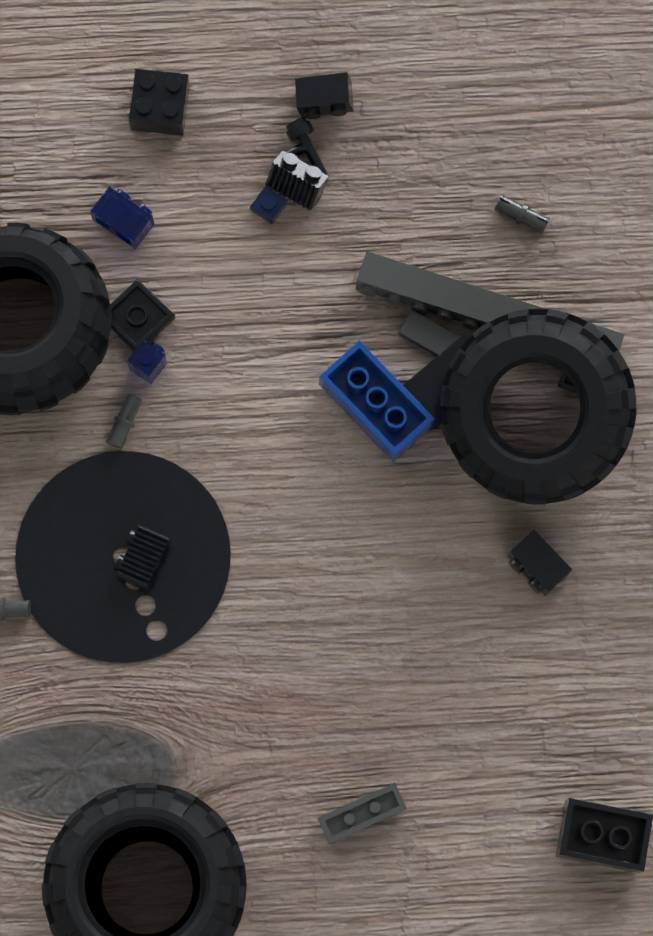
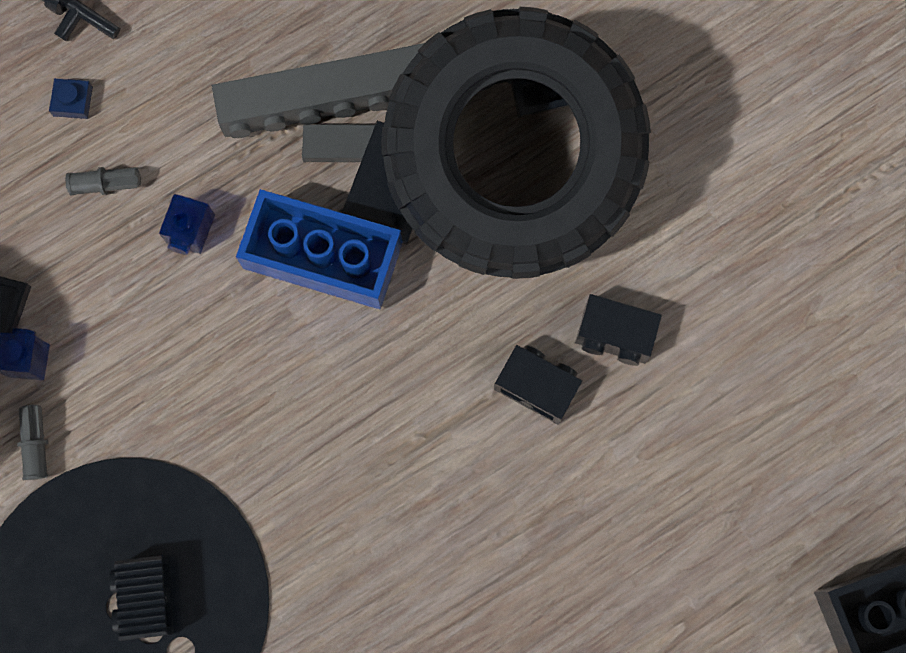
camera: 25 degrees left, 0 degrees up
black brick [265,150,329,210] -> none
none -> dark grey axle [65,167,141,196]
none -> clear blue brick [159,194,215,255]
none -> black brick [494,345,583,425]

